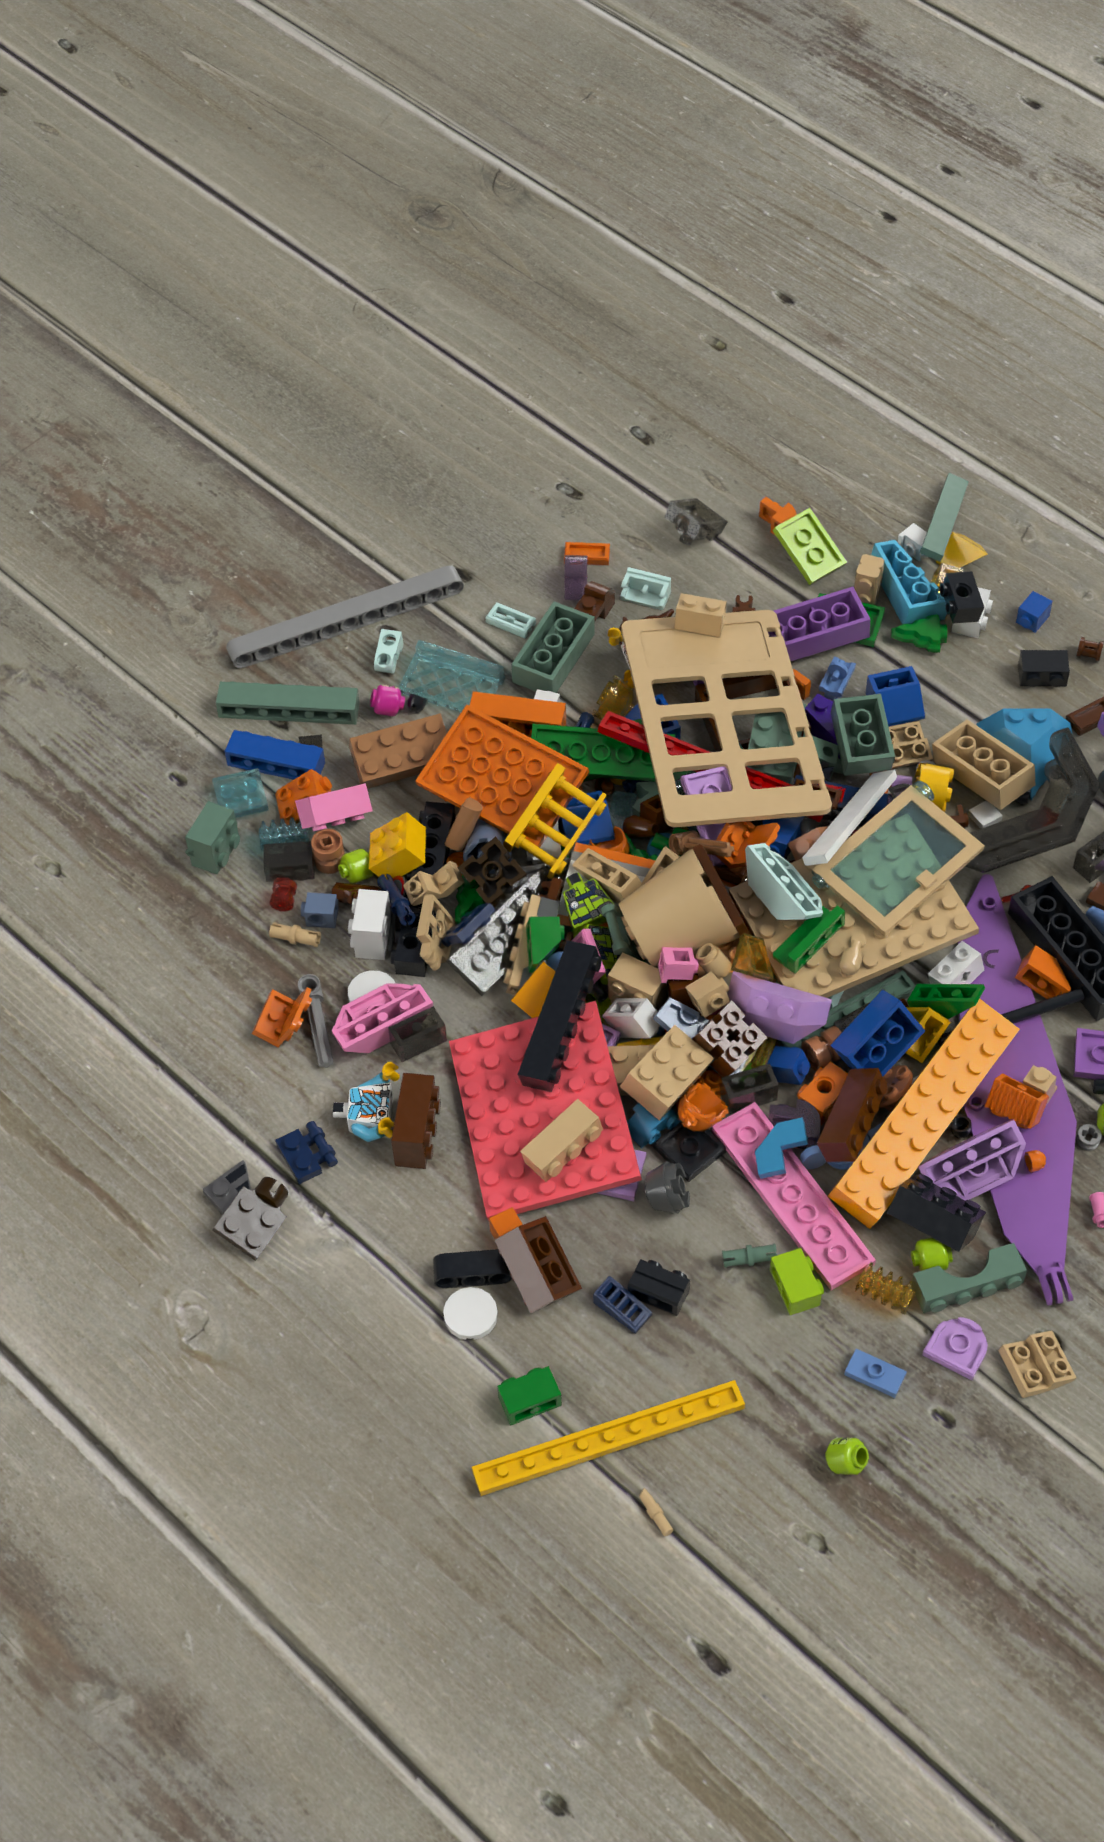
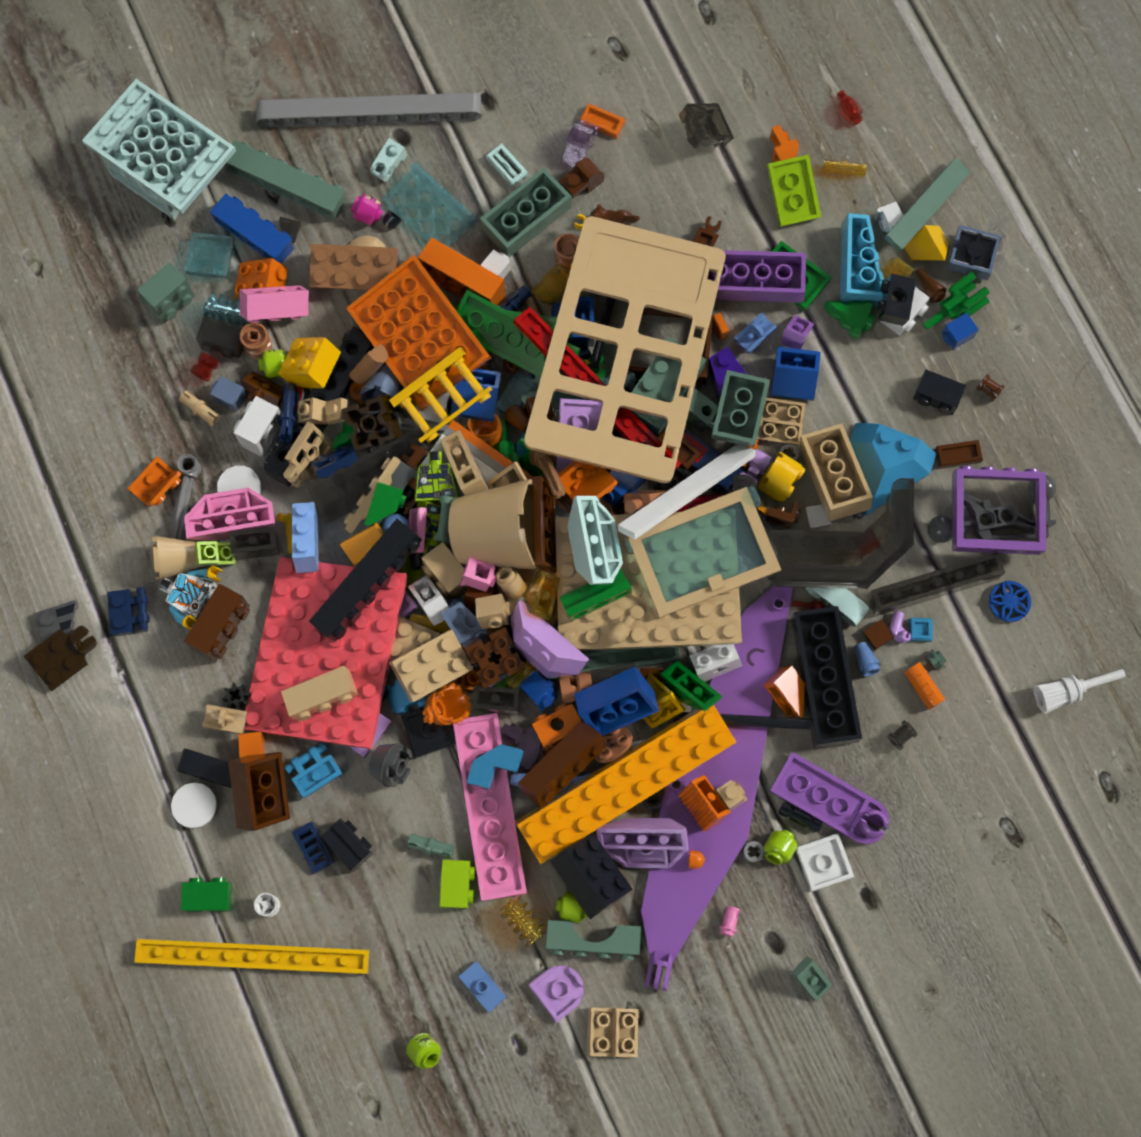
camera: 20 degrees right, 20 degrees up
light aqua hinge [620,567,671,611] -> none
tan piece [639,1488,673,1536] -> none
tan brick [674,593,727,637] -> none
tan brick [854,554,884,605] -> none
none -> light aqua wedge [82,79,236,220]
none -> tan cone [151,536,207,580]
none -> lime slope [195,541,236,565]
none -> tan hips [202,705,248,734]
none -> pearl dark grey gear [222,683,251,710]
none -> white wheel [254,893,281,918]
none -> yellow bar [276,512,292,554]
none -> dark azure plate [284,742,343,799]
none -> light blue brick [292,502,319,573]
none -> nougat wheel [554,233,579,271]
none -> black bar [587,297,615,374]
none -> medium lavender slope [781,315,814,349]
none -> light aqua beam [805,570,870,627]
none -> clear yellow pin [823,159,867,177]
none -> clear red plant [837,90,863,125]
none -> reddish brown cone [915,267,947,303]
none -> green plant [922,272,990,330]
none -> piece [947,225,1001,281]

